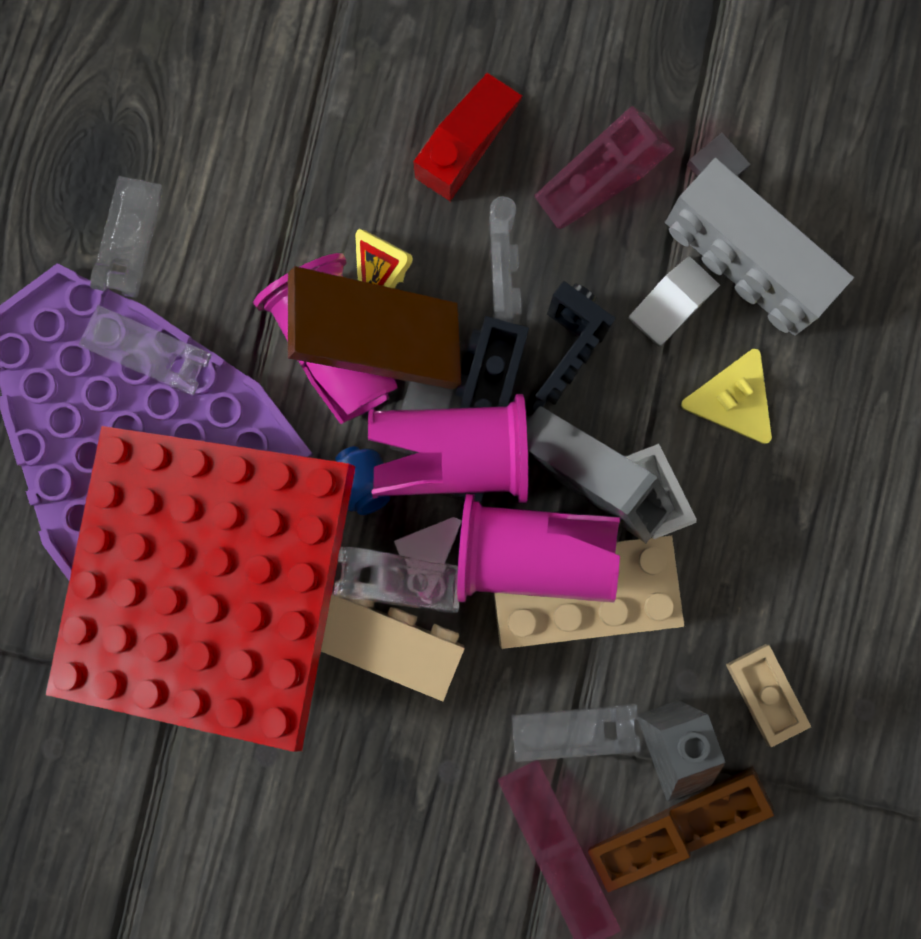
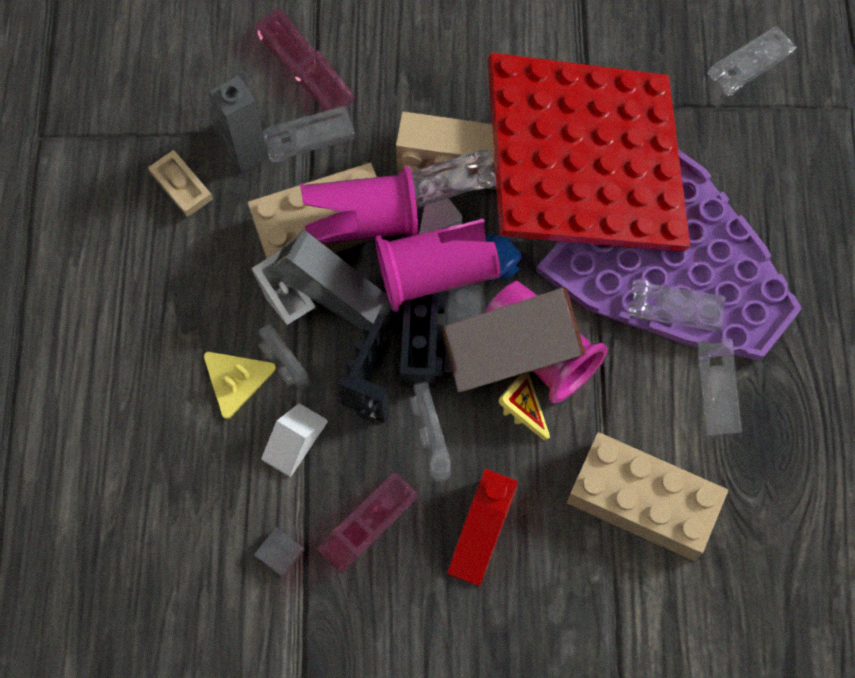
camera: 170 degrees right, 15 degrees down
reddish brown slope [588,766,774,893] -> none
light grey brick [665,157,854,336] -> none
none -> clear plate [259,323,311,392]
none -> tan brick [567,432,728,561]

